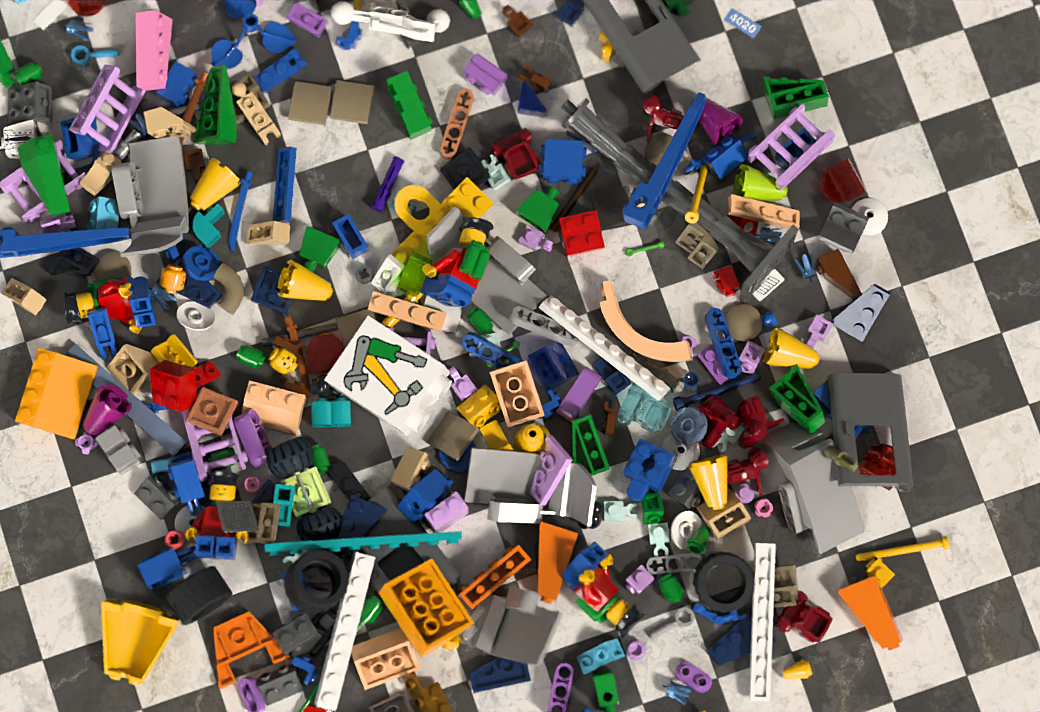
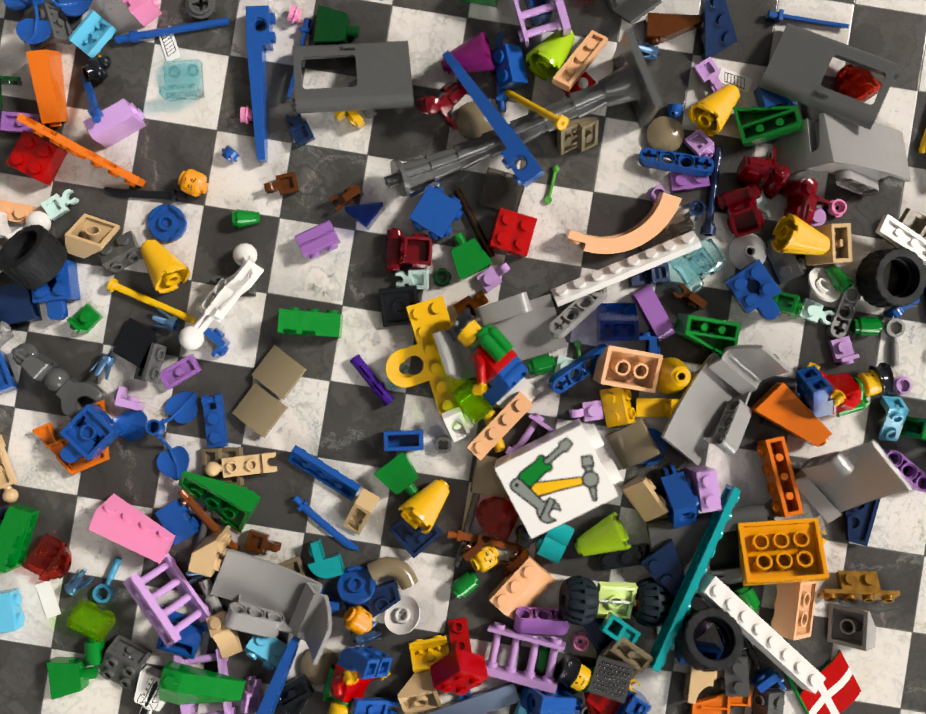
camera: 65 degrees left, 10 degrees up
nougat tile [186,387,238,436] -> none
yellow cone [190,158,241,211] -> none
green brick [311,444,331,474] -> none
nougat beam [440,89,474,160] -> none
lavender wing [530,435,573,505] -> none
light aqua plate [604,501,637,522] -> none
sand blue tile [671,407,708,445] -> none
red brick [712,266,740,297] -> none
flat silver piece [755,227,783,245] -> none
olive axle [825,445,858,472] -> none
none -> clear neon green brick [67,600,116,643]
none -> dark green plate [433,268,451,287]
none -> reddish brown plate [453,290,489,316]
none -> lime cone [575,512,631,556]
none -> tan arch [683,665,717,704]
none -> white sticker [717,67,753,93]
none -> blue sword [767,9,850,29]

